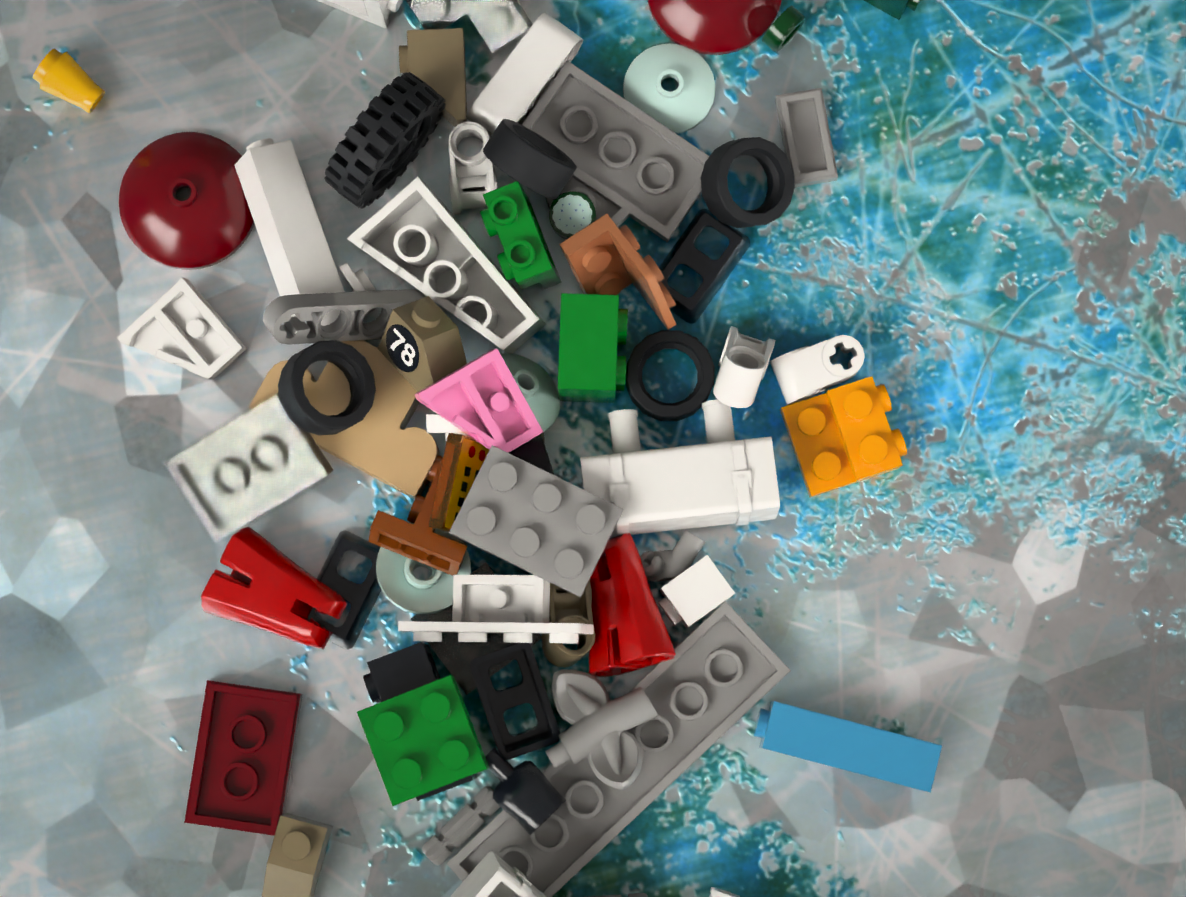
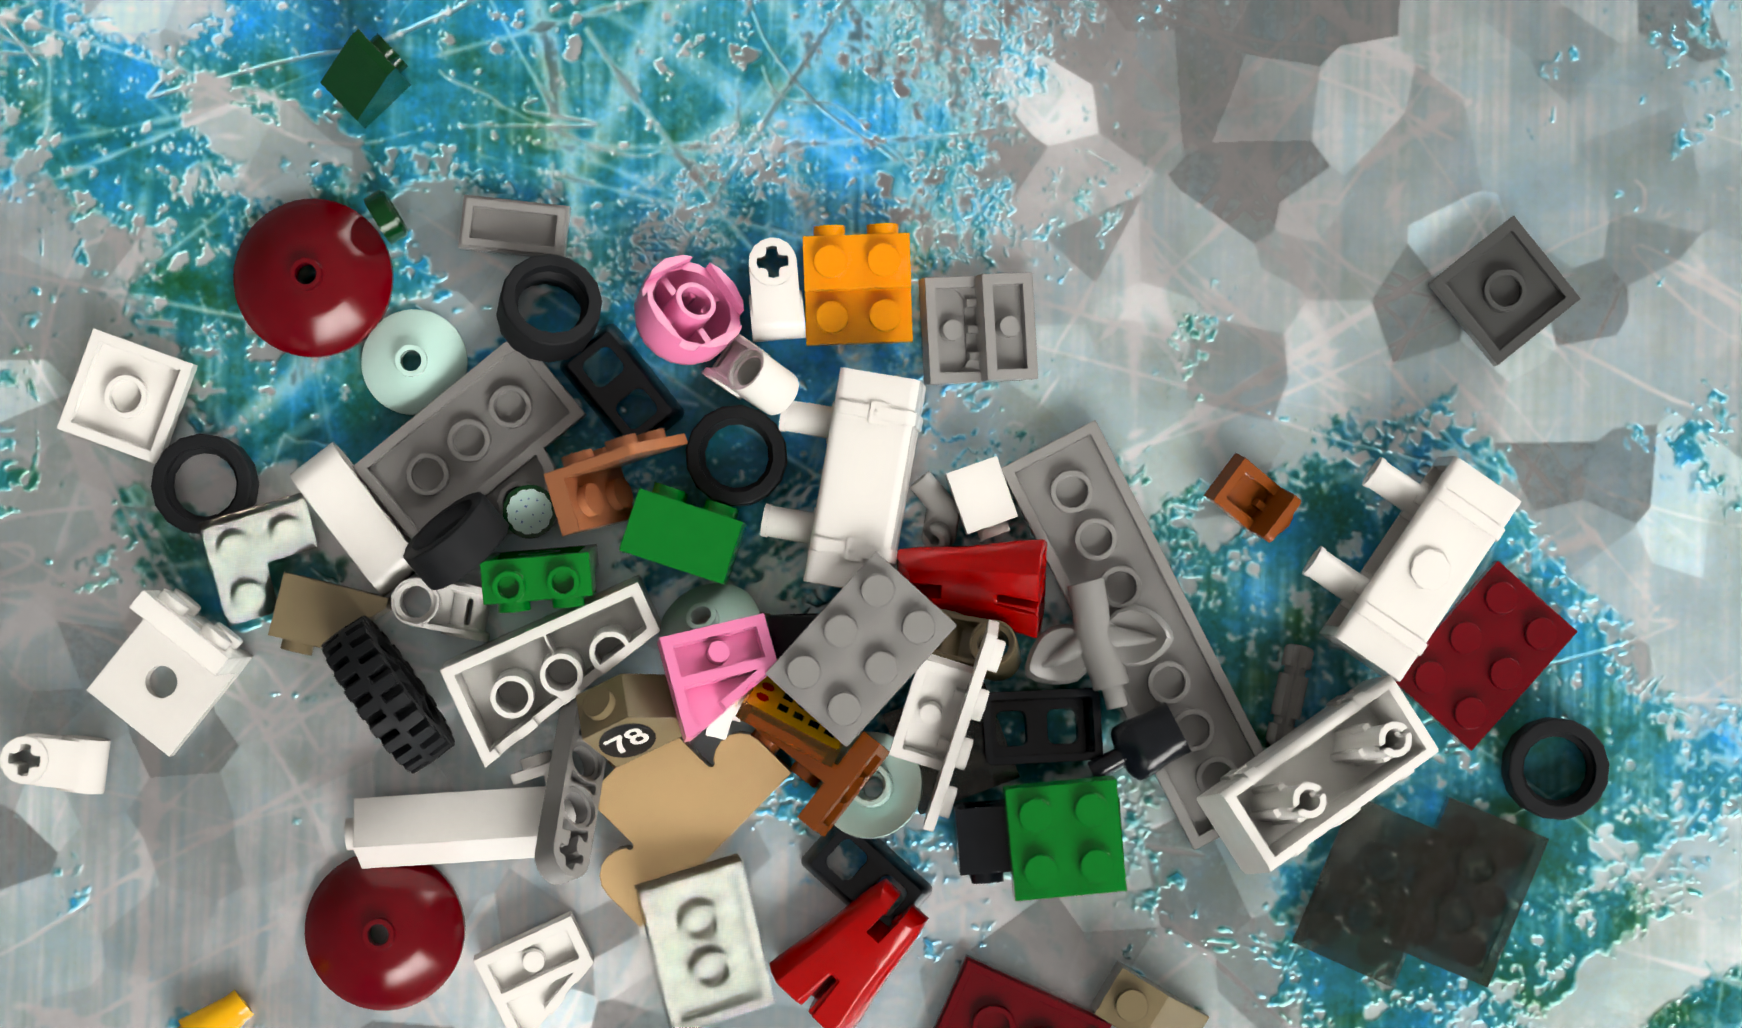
camera: 75 degrees left, 5 degrees up
black tyre [278,340,376,436] -> none
light grey axle [422,786,500,866] -> none
dark azure brick [754,701,942,793] -> none
none -> bright pink cylinder [634,255,744,365]
none -> light grey slope [918,273,1038,385]
none -> dark orange bracket [1204,453,1301,543]

